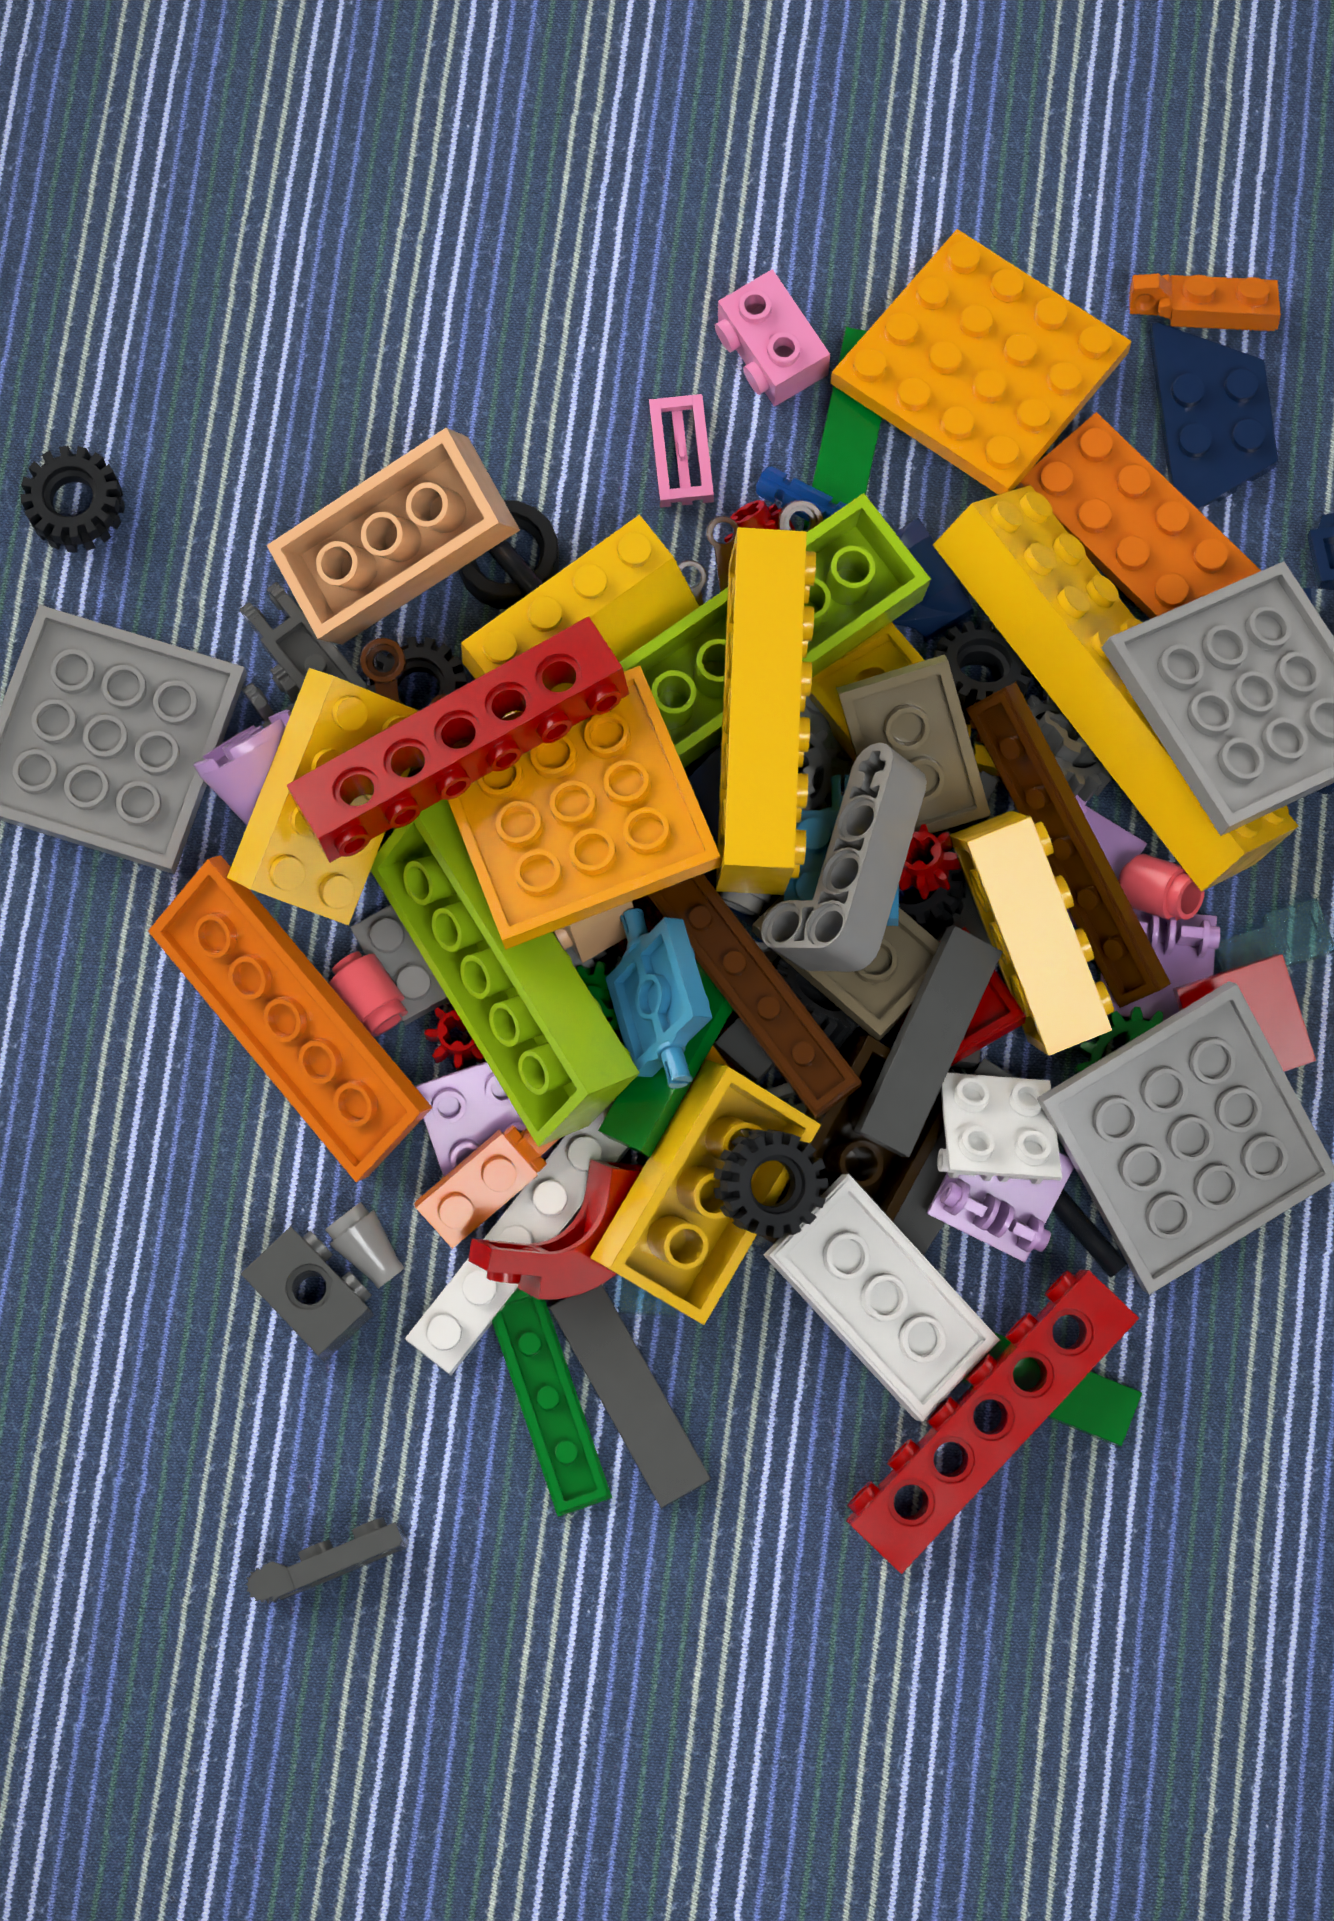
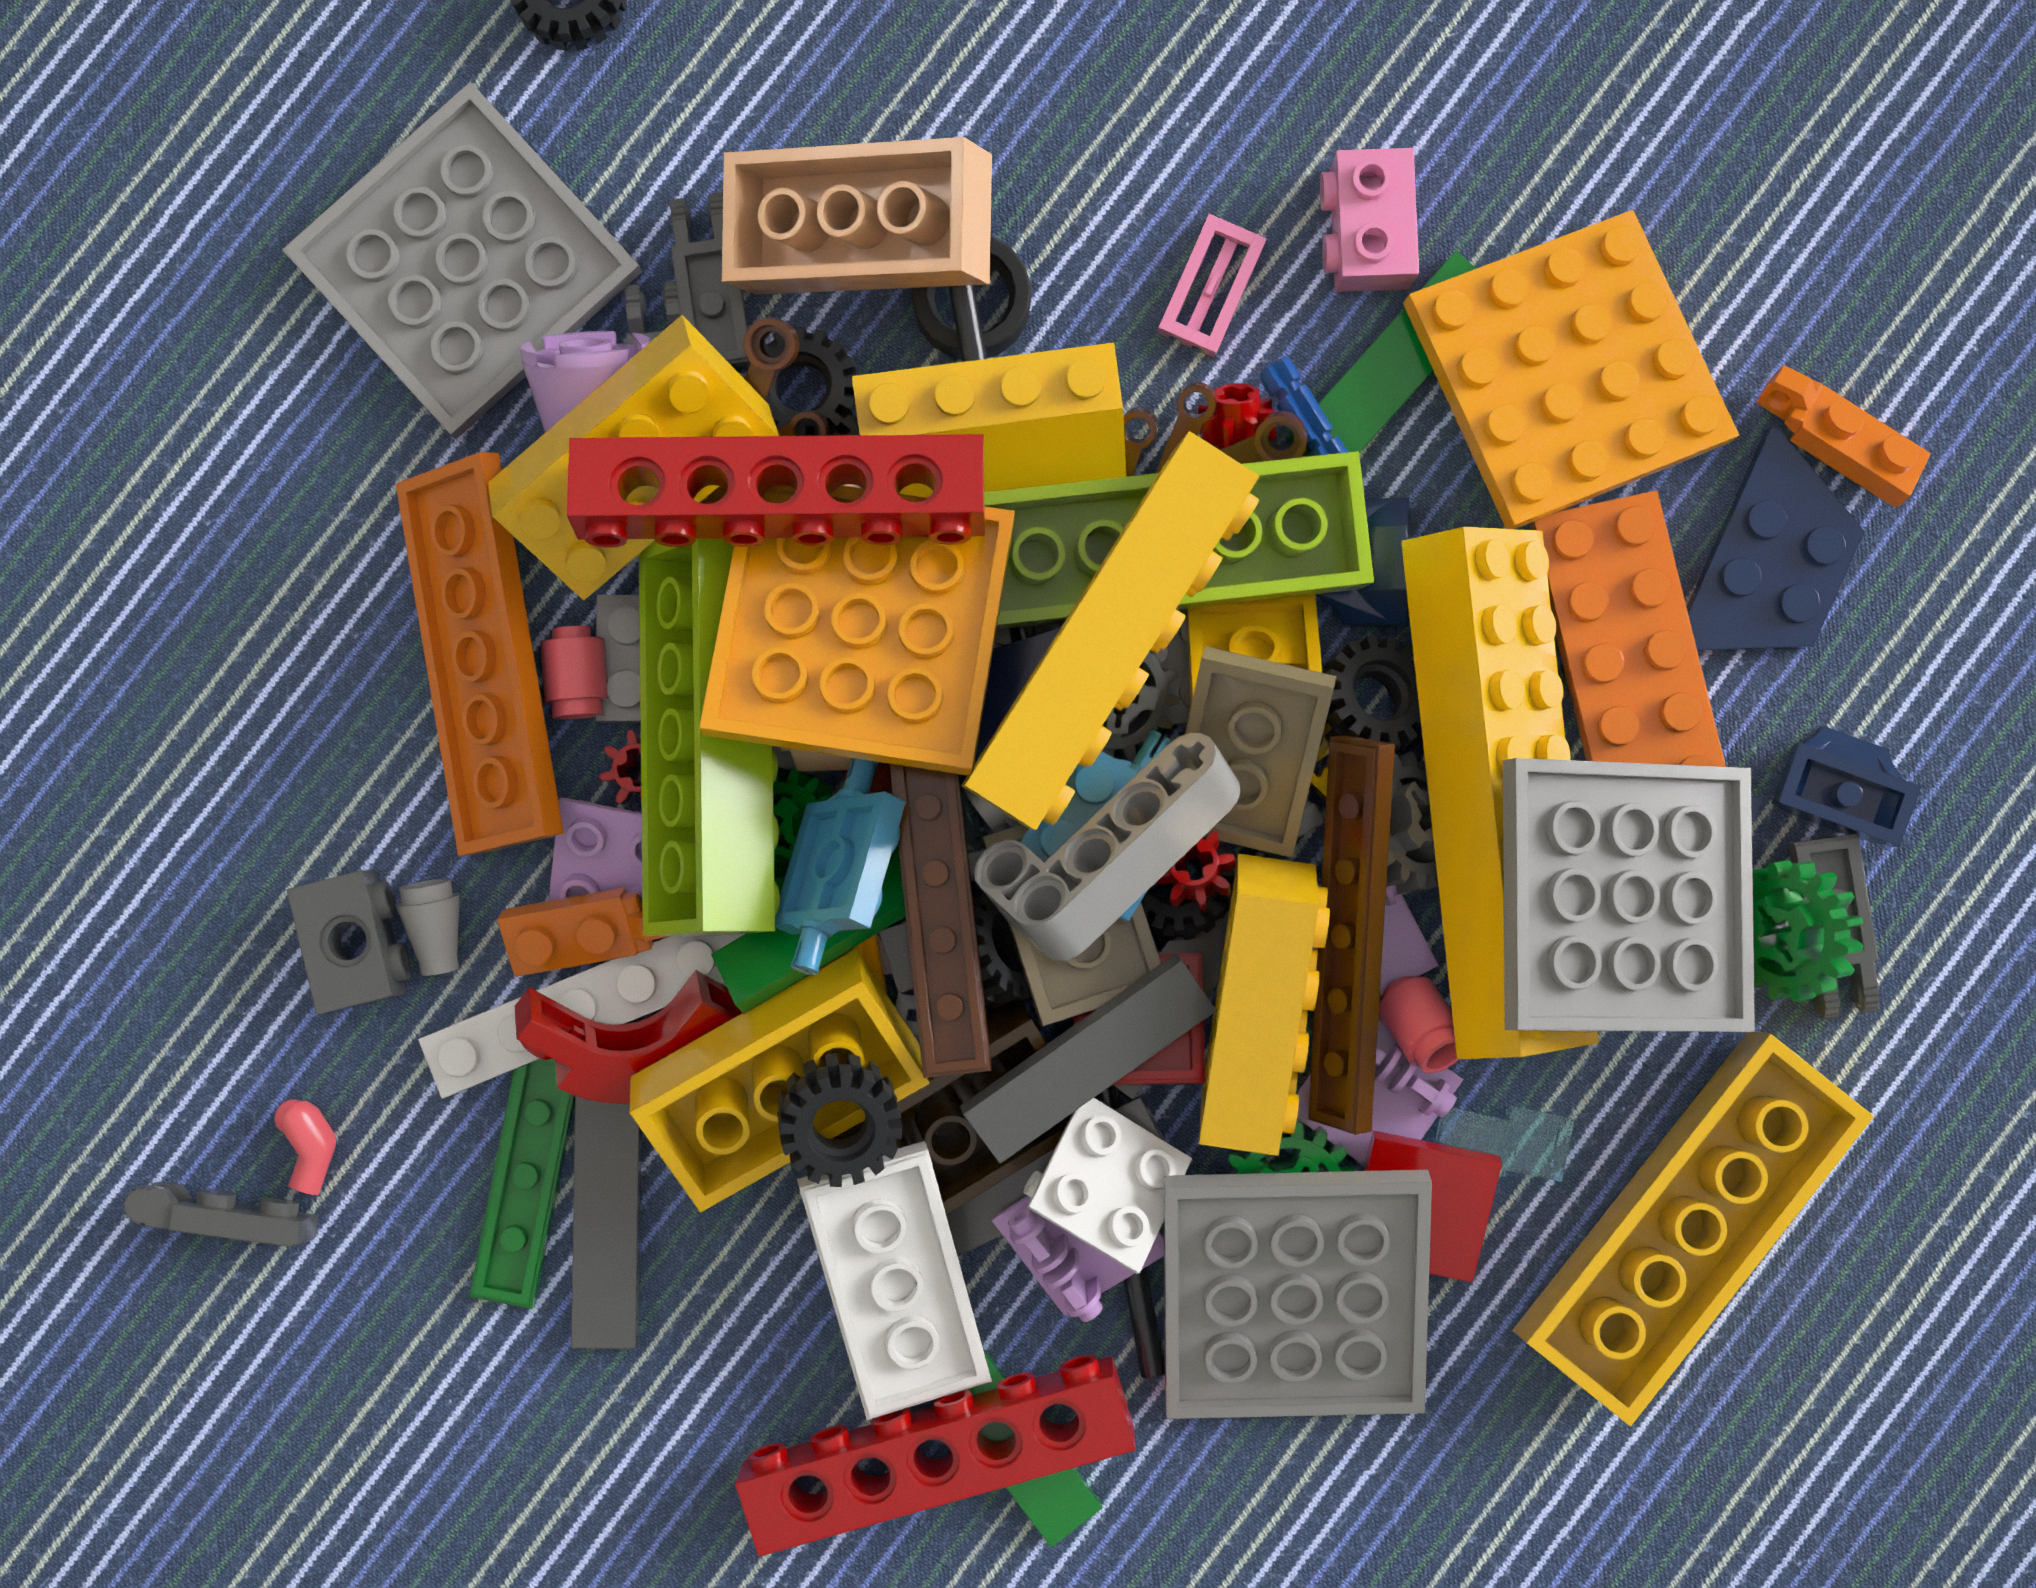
camera: 30 degrees right, 10 degrees up
none -> coral arm [274,1099,336,1195]

